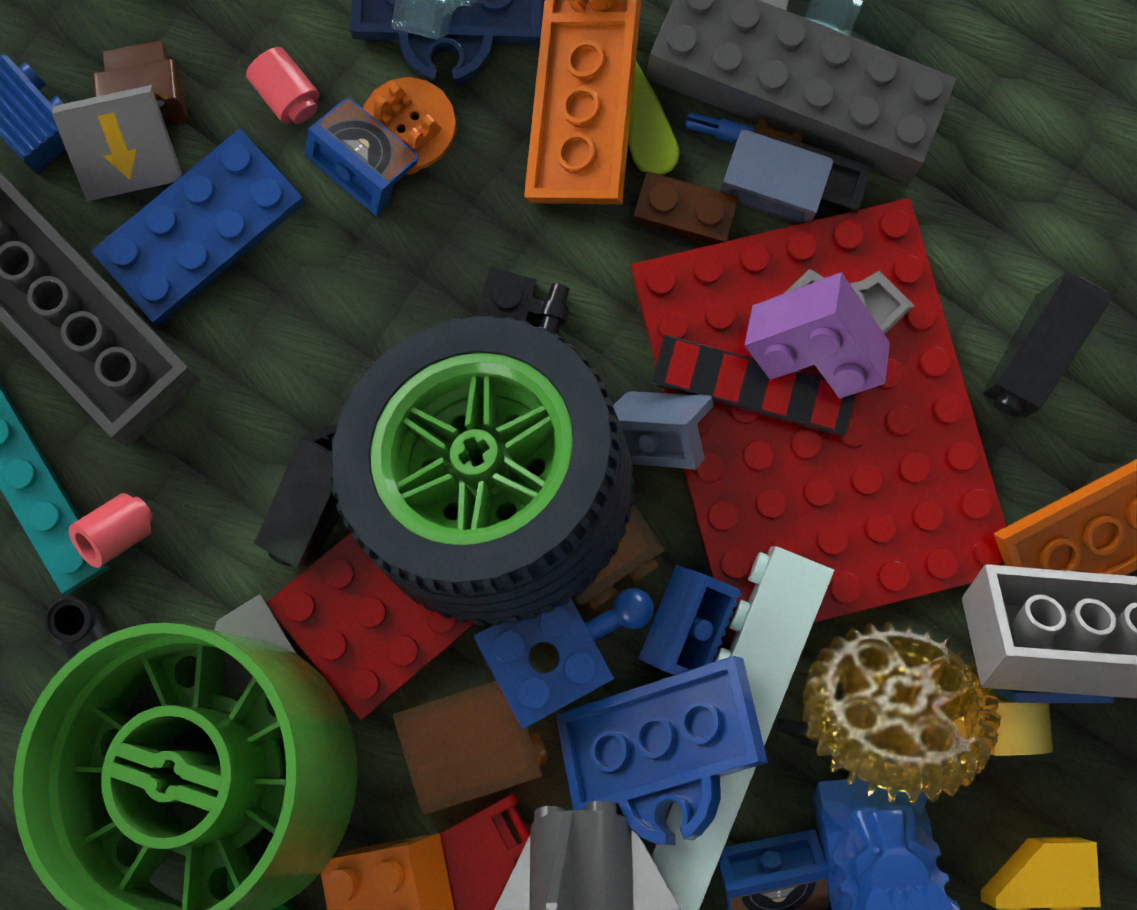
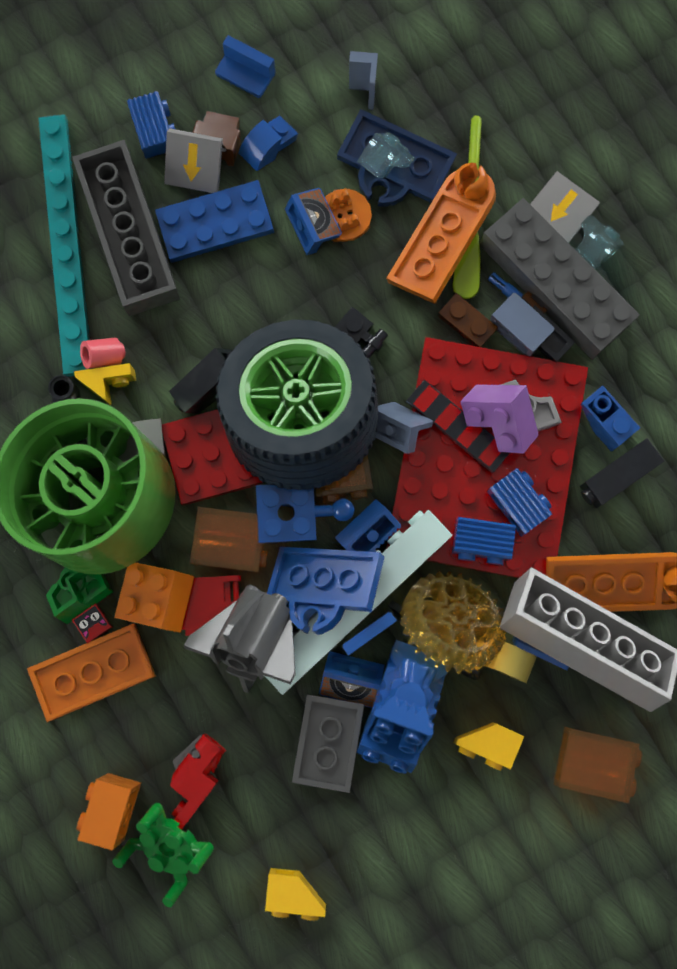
camera: 30 degrees right, 0 degrees up
coral brick [246,47,320,124] -> none
none -> yellow slope [74,363,136,405]
none -> blue brick [239,116,298,171]
none -> blue tile [342,612,397,655]
none -> blue brick [452,517,516,565]
none -> blue brick [487,468,552,537]
none -> blue slope [581,386,640,452]

